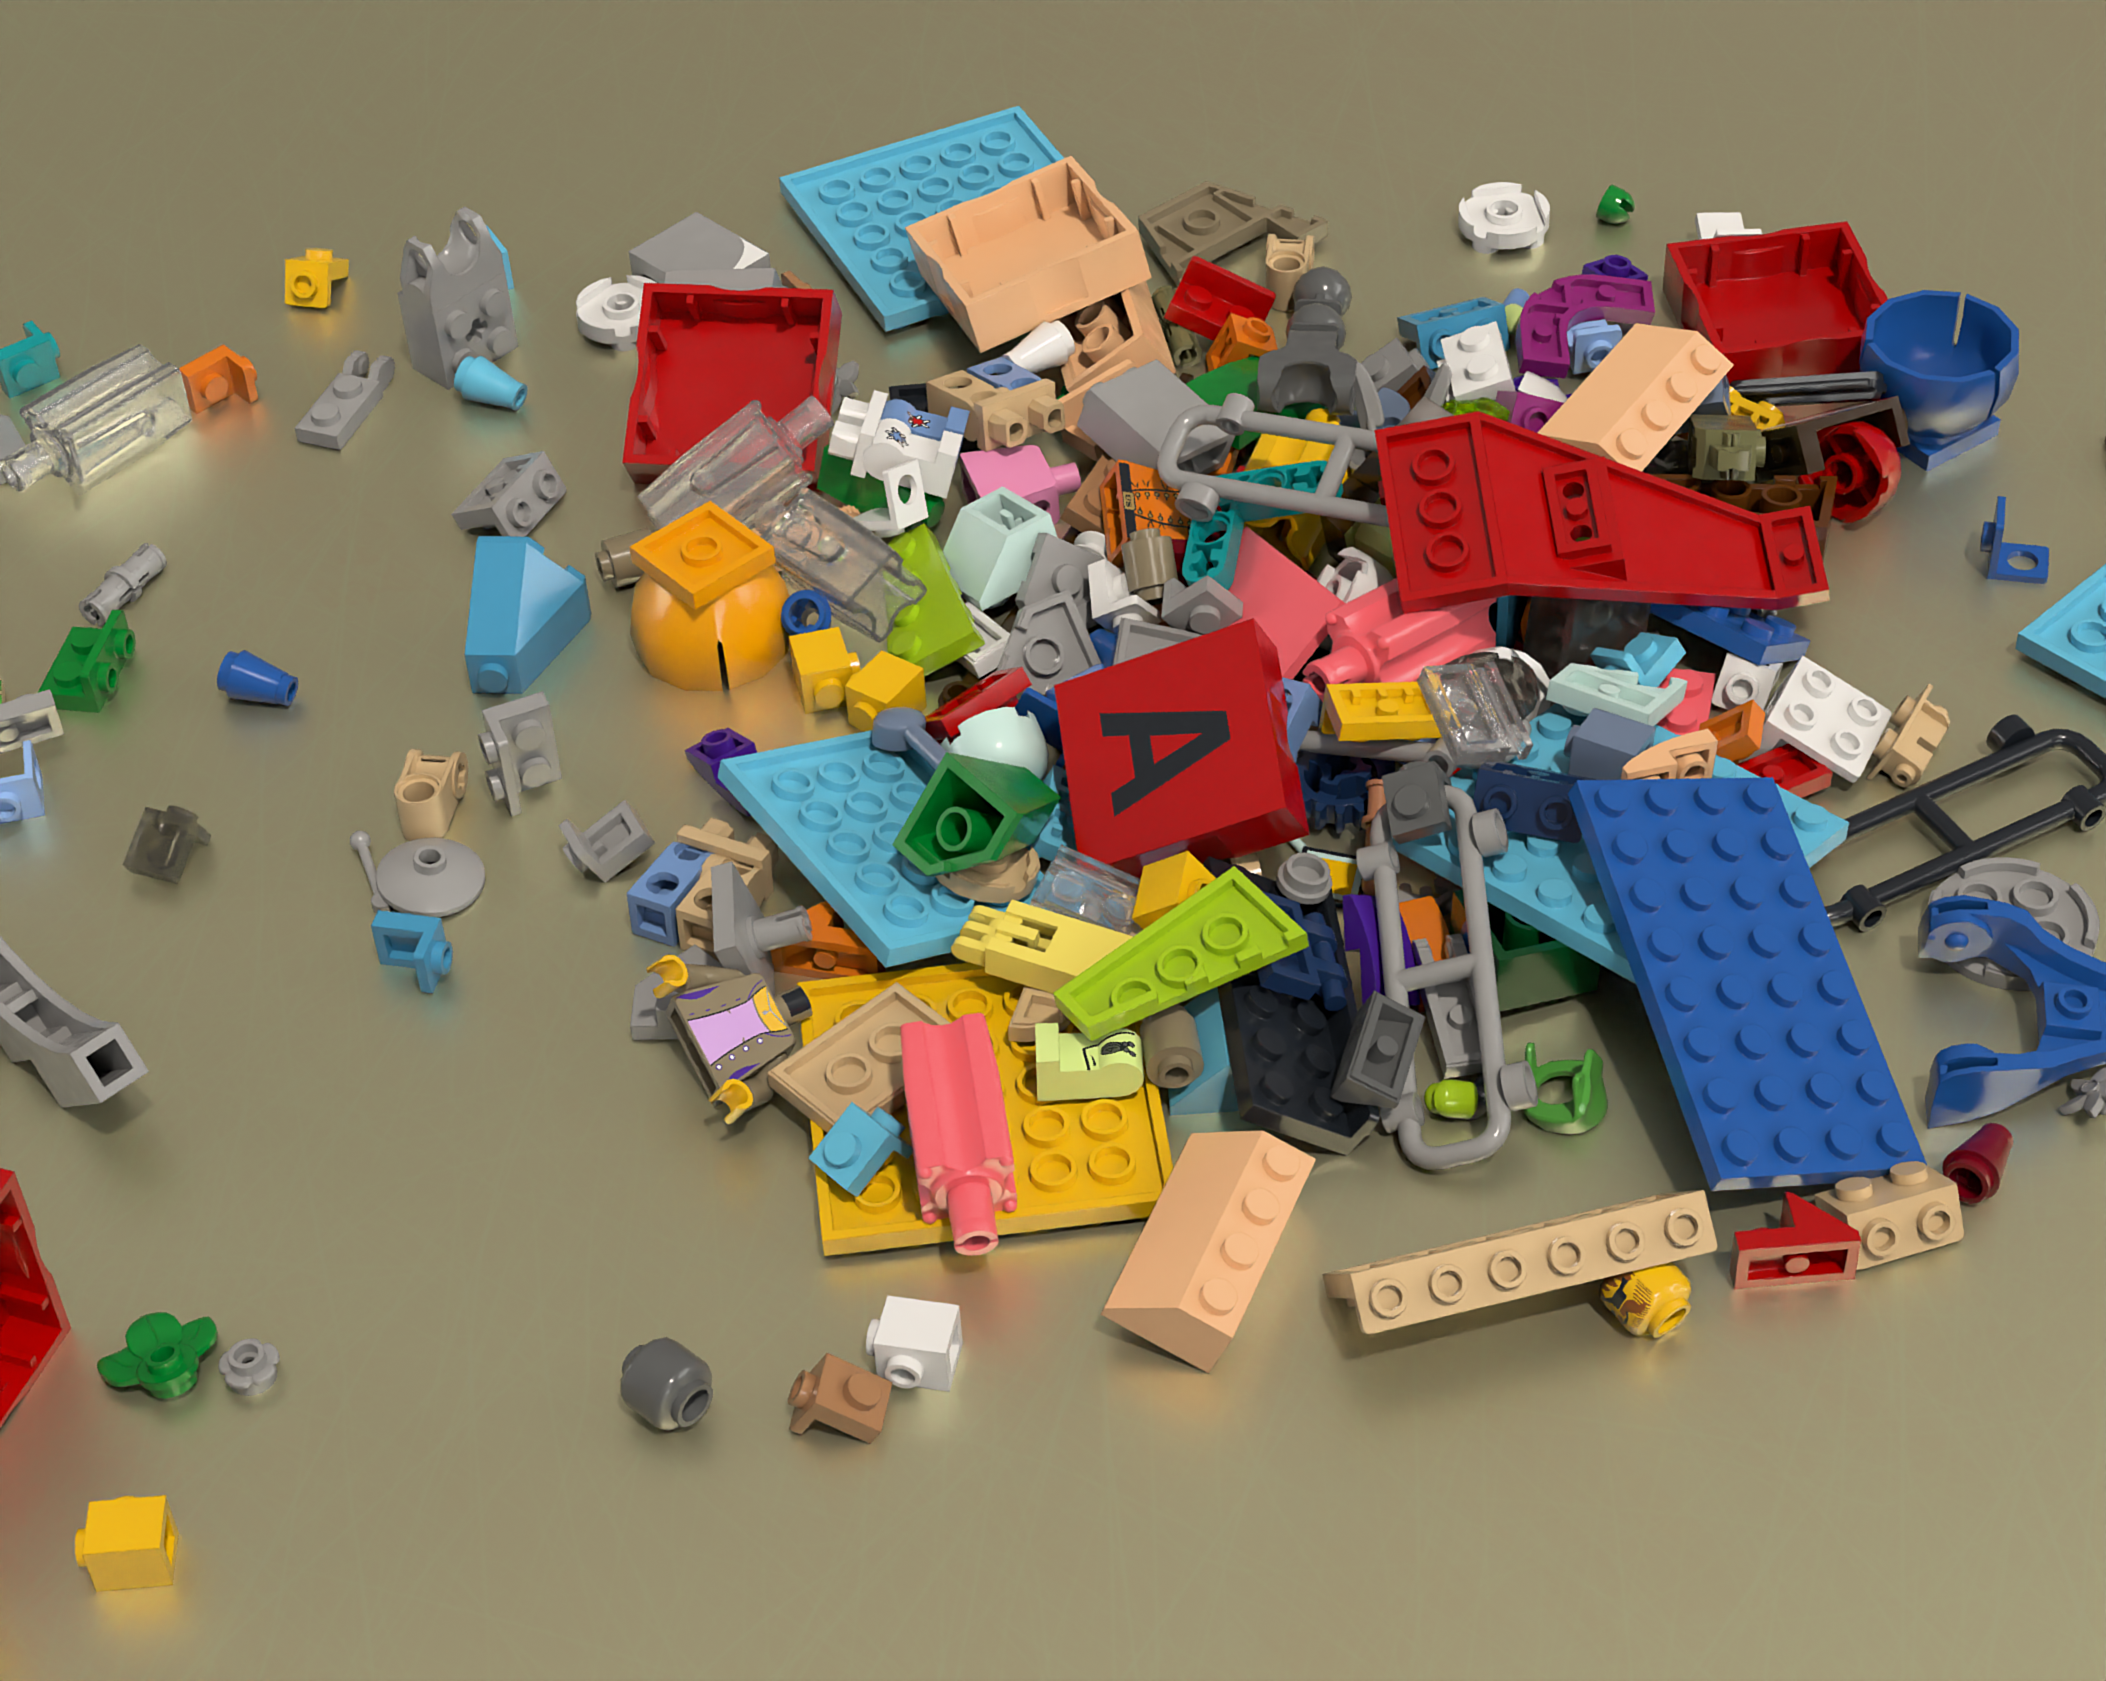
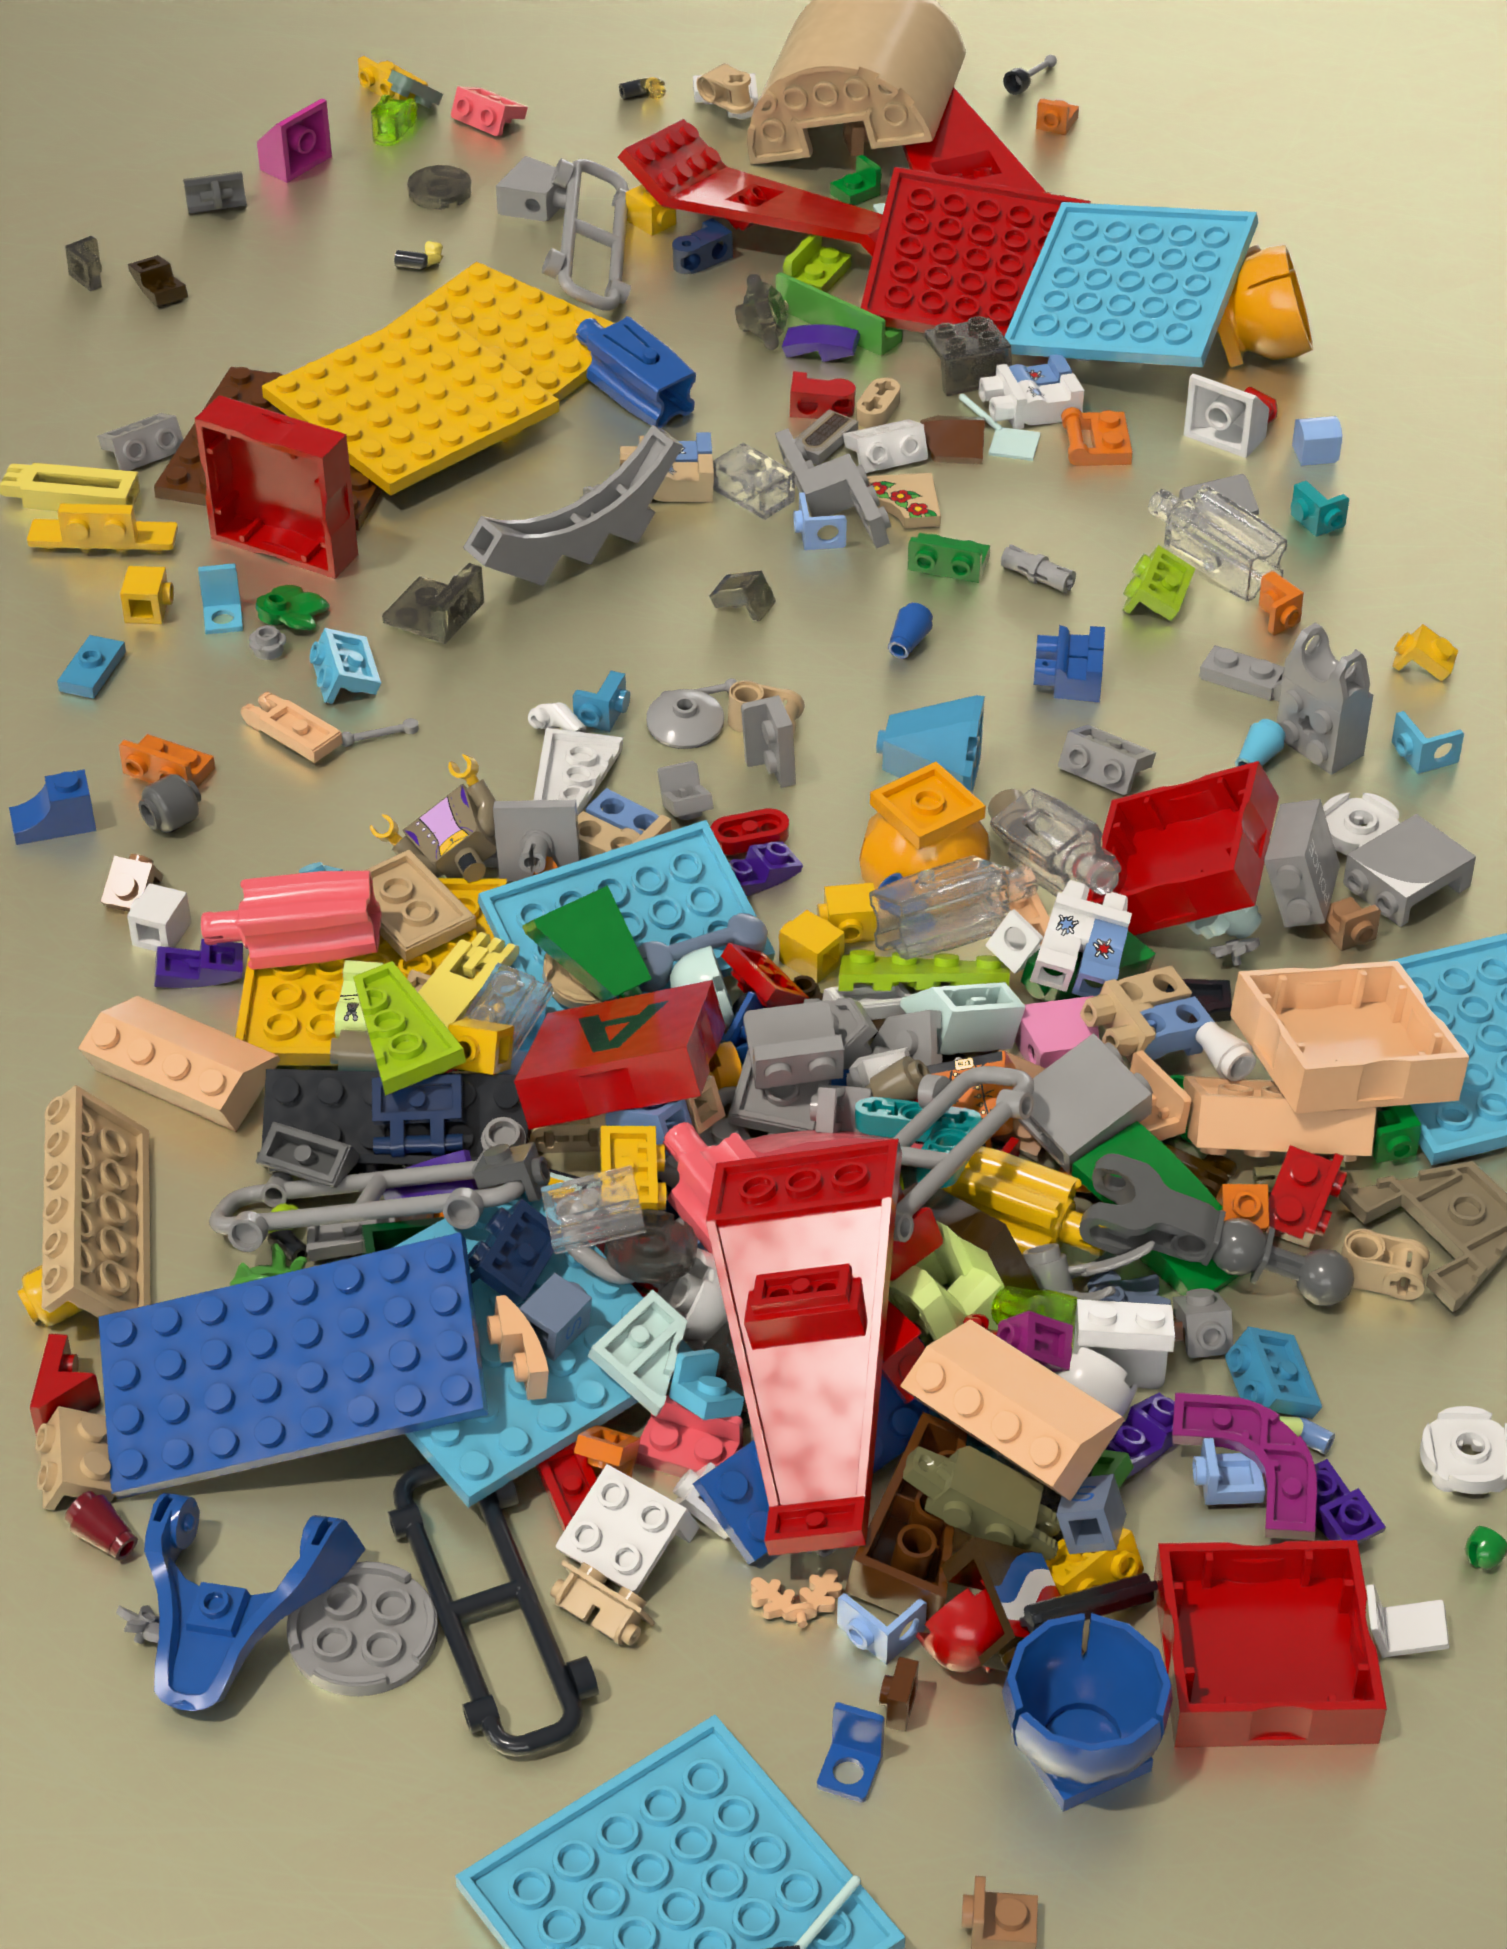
camera: 95 degrees right, 0 degrees up
none -> blue arch [9,769,96,845]
none -> dark azure plate [57,635,126,698]
none -> orange bracket [119,734,215,788]
none -> dark purple slope [154,939,243,988]
none -> medium azure bracket [198,563,243,635]
none -> light nougat hinge [240,691,343,763]
none -> medium azure bracket [310,628,381,704]
none -> light grey hinge [342,718,419,747]
none -> clear smoke bracket [382,563,484,644]
none -> white arm [528,702,587,733]
none -> white wing [534,728,624,815]
none -> red plate [710,808,789,855]
none -> light grey bracket [743,1001,844,1089]
none -> light nougat animal [751,1569,842,1628]
none -> light blue bracket [837,1593,927,1665]
none -> reddish brown plate [879,1657,919,1732]
none -> blue hips [1033,625,1105,703]
none -> lime bracket [1123,545,1196,621]

